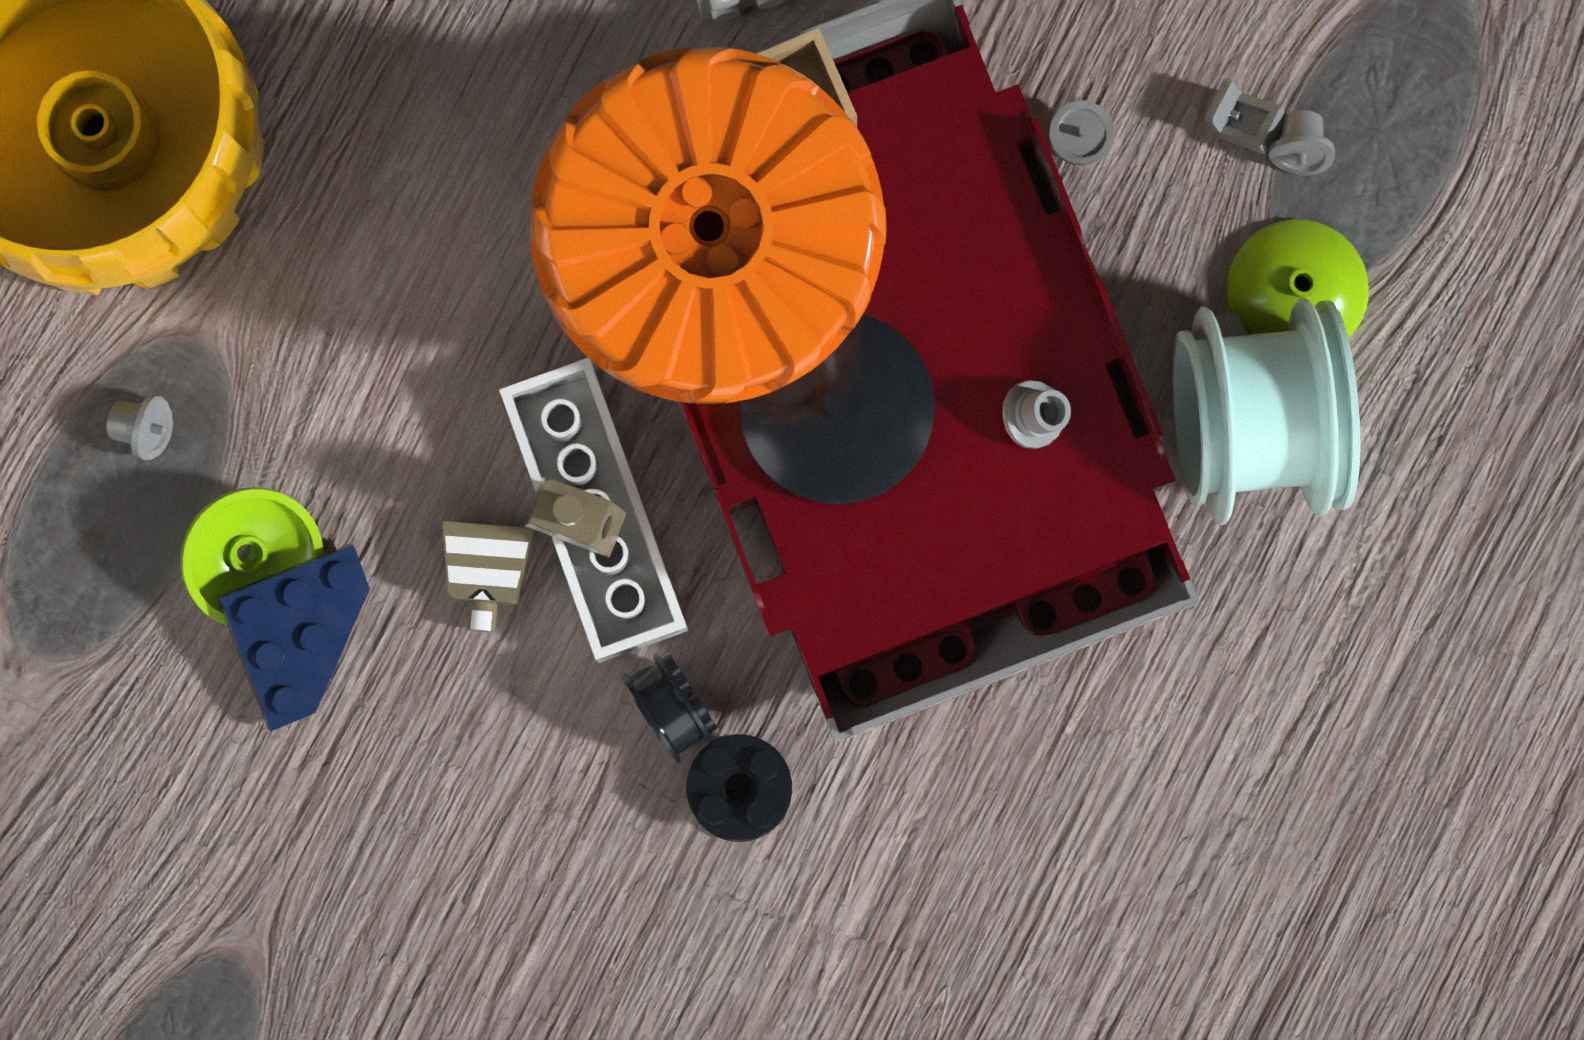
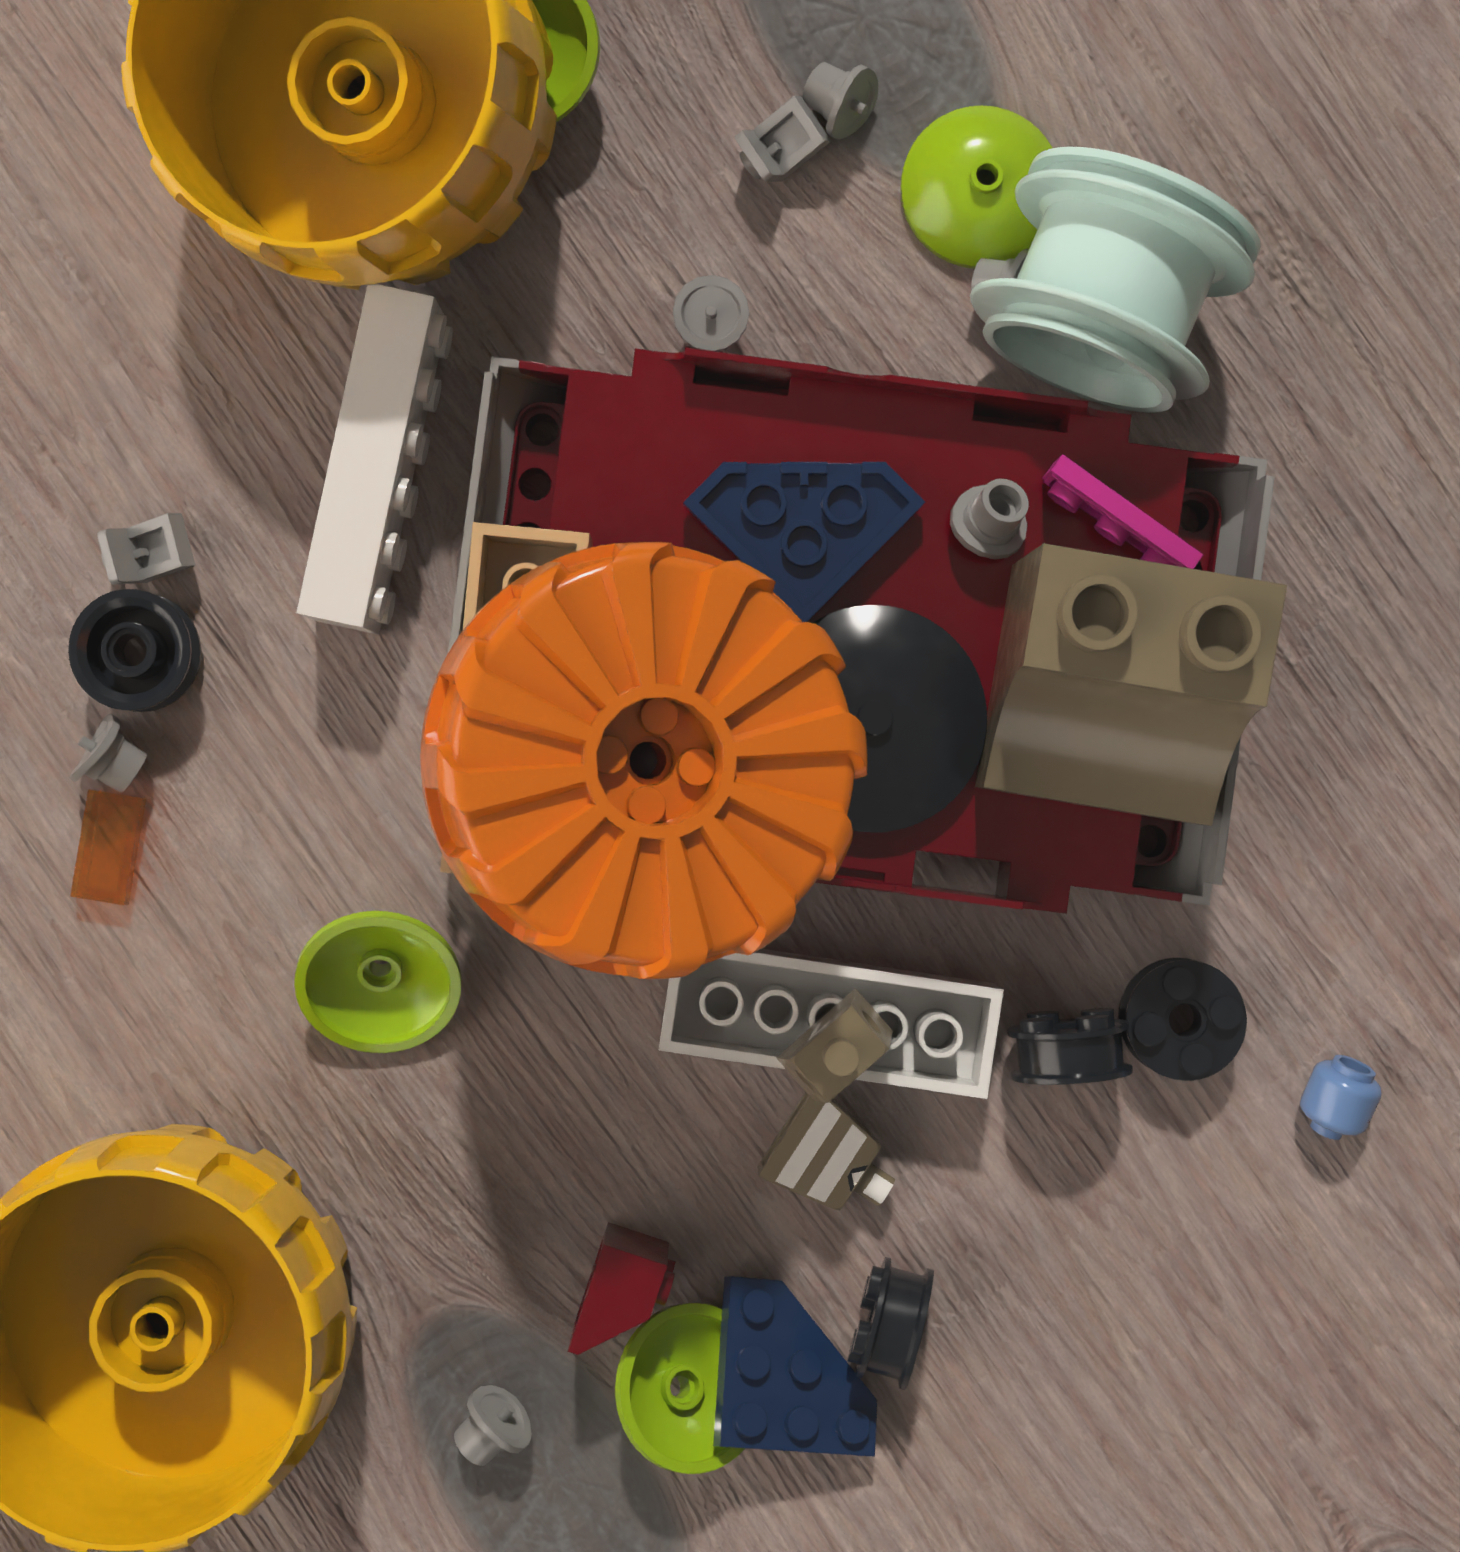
camera: 65 degrees left, 5 degrees up
none -> lime dish [294,911,462,1053]
none -> dark red slope [567,1222,676,1355]
none -> dark blue plate [683,462,925,622]
none -> black wheel [847,1257,934,1390]
none -> dark tan brick [975,543,1287,826]
none -> dark pink tile [1042,454,1203,569]
none -> medium blue head [1300,1055,1382,1140]

